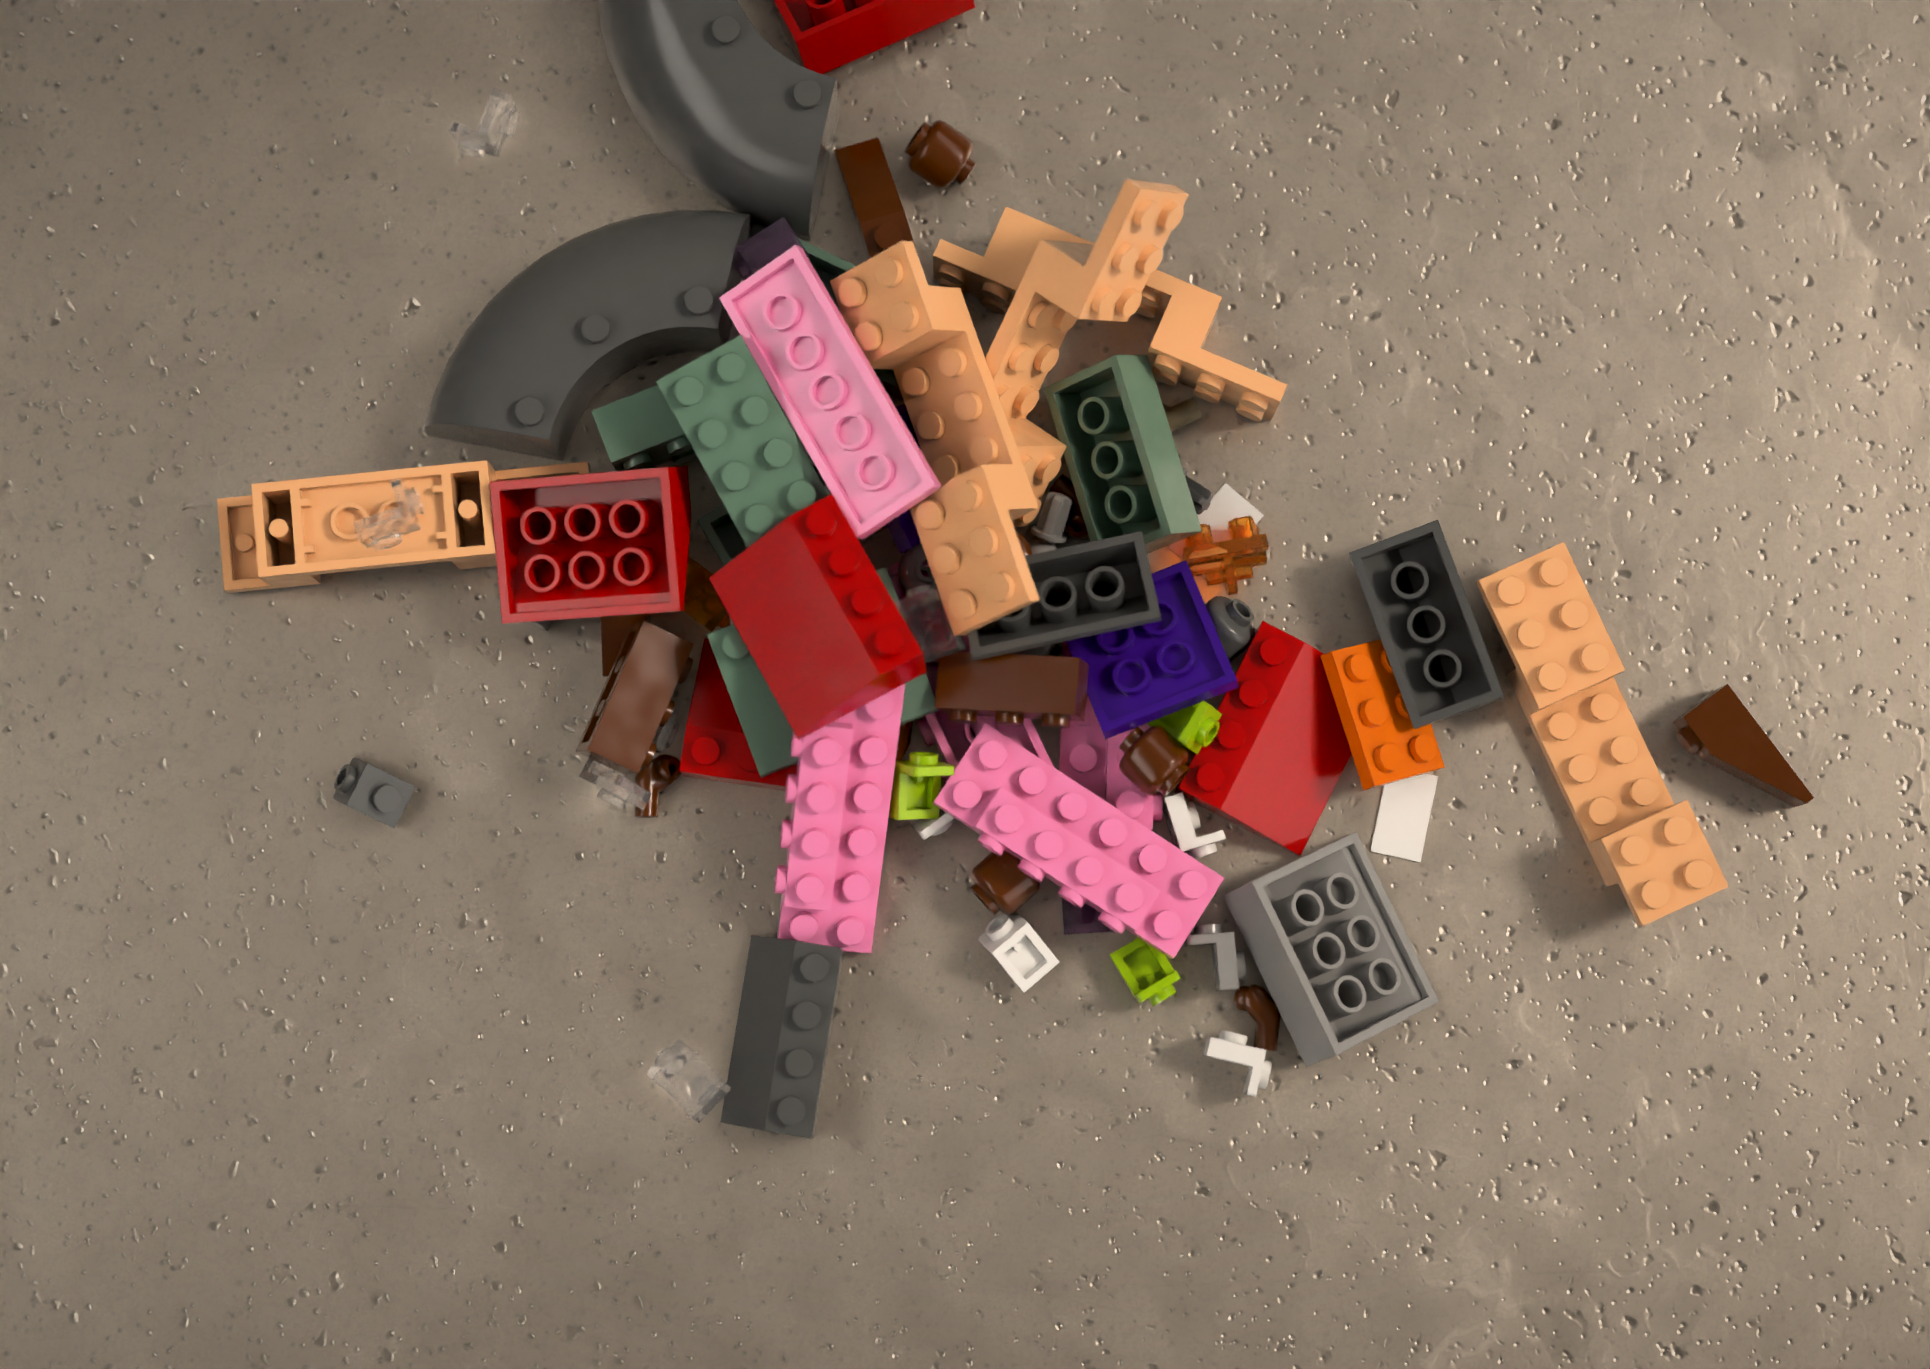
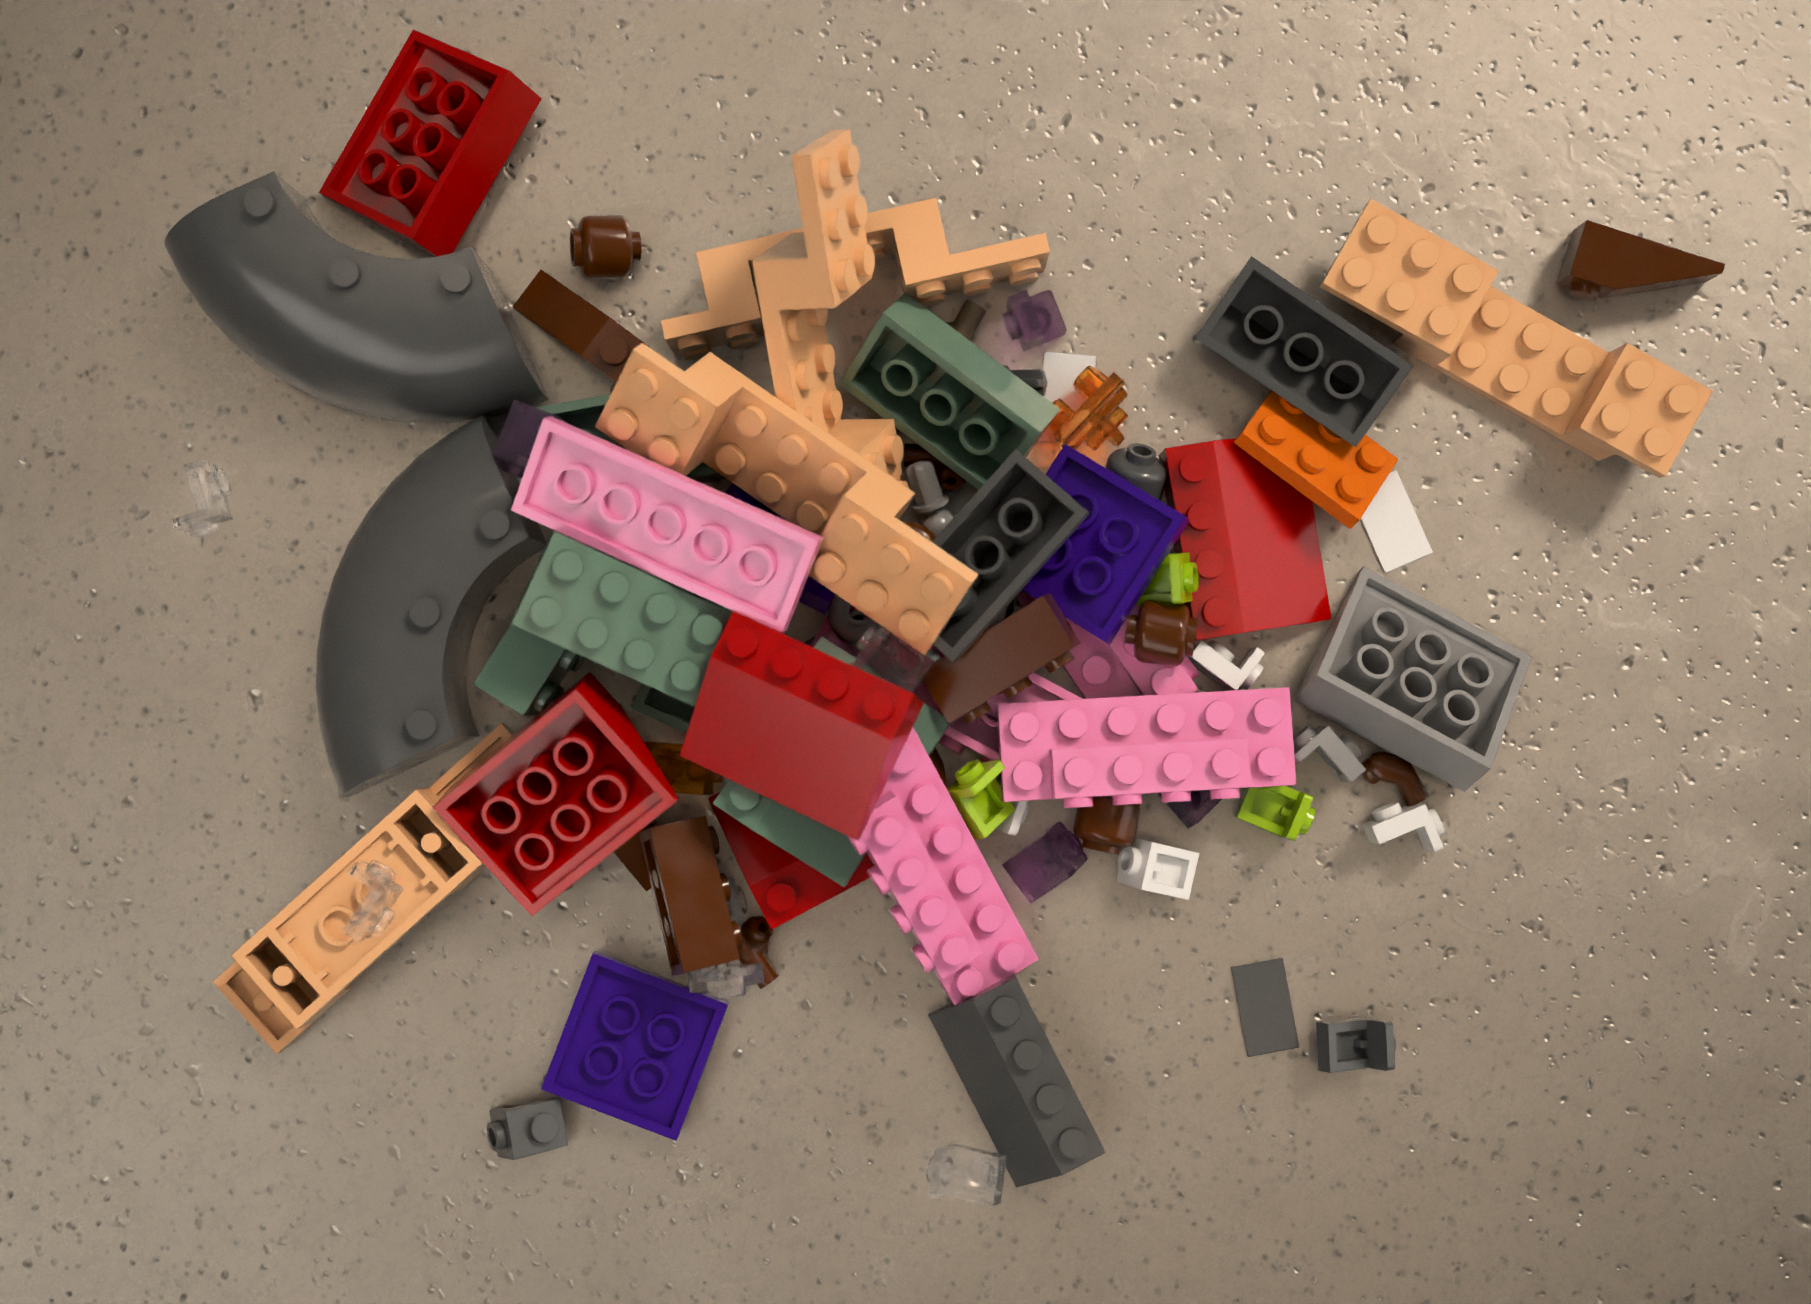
camera: 30 degrees left, 5 degrees up
none -> dark purple plate [541,951,729,1141]
none -> clear purple bracket [1002,290,1067,352]
none -> clear purple bracket [1002,821,1088,903]
none -> dark grey sticker [1231,958,1299,1057]
none -> dark grey bracket [1316,1017,1396,1073]

